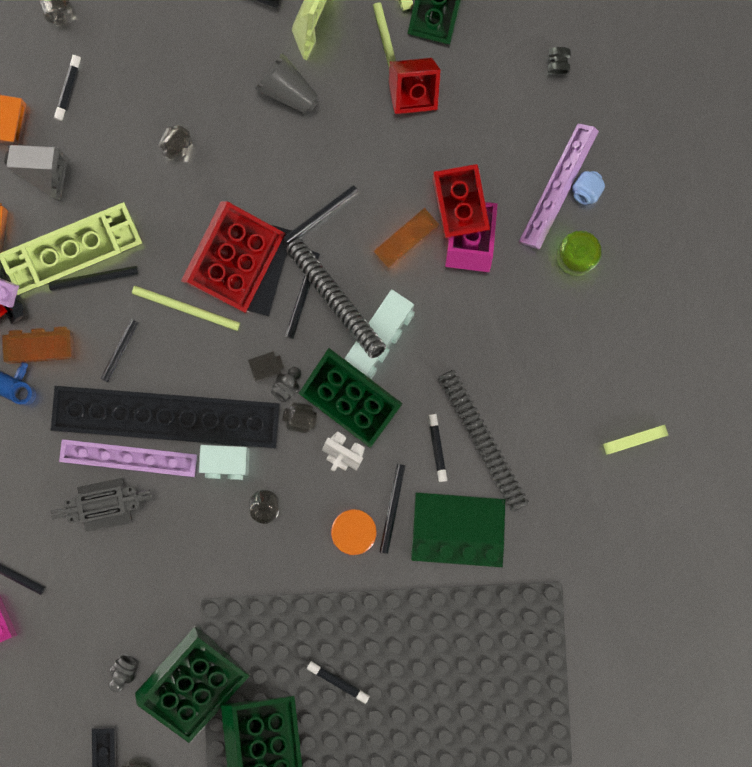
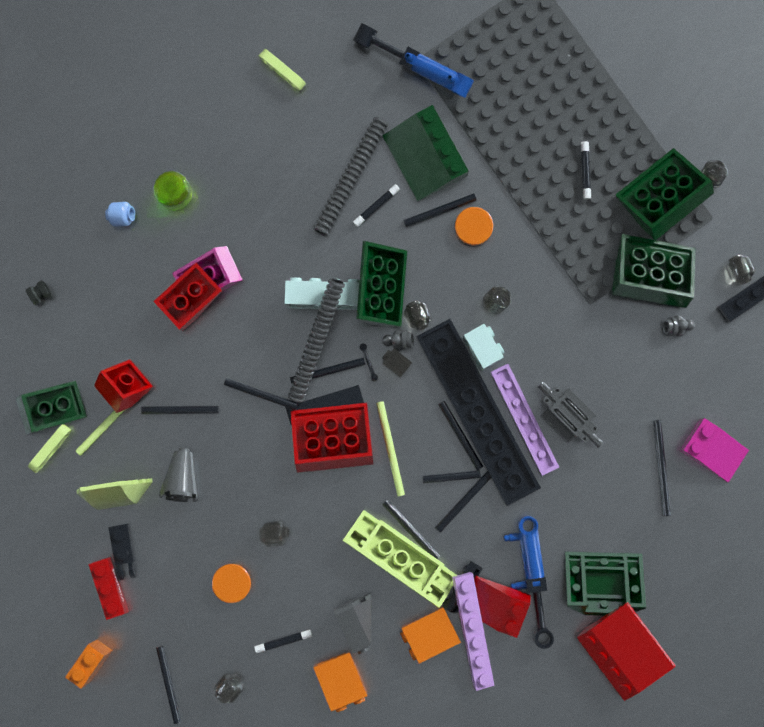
camera: 115 degrees left, 0 degrees up
clear orange brick [2,327,75,364] -> none
white hips [322,432,365,472] -> none
clear orange brick [373,207,439,272] -> none
lavender plate [519,123,599,249] -> none
none -> black bar [141,406,219,414]
none -> orange tile [212,564,251,603]
none -> blue piece [353,23,474,98]
none -> black hinge [360,343,378,381]
none -> black piece [435,471,491,533]
none -> black bar [438,401,484,470]

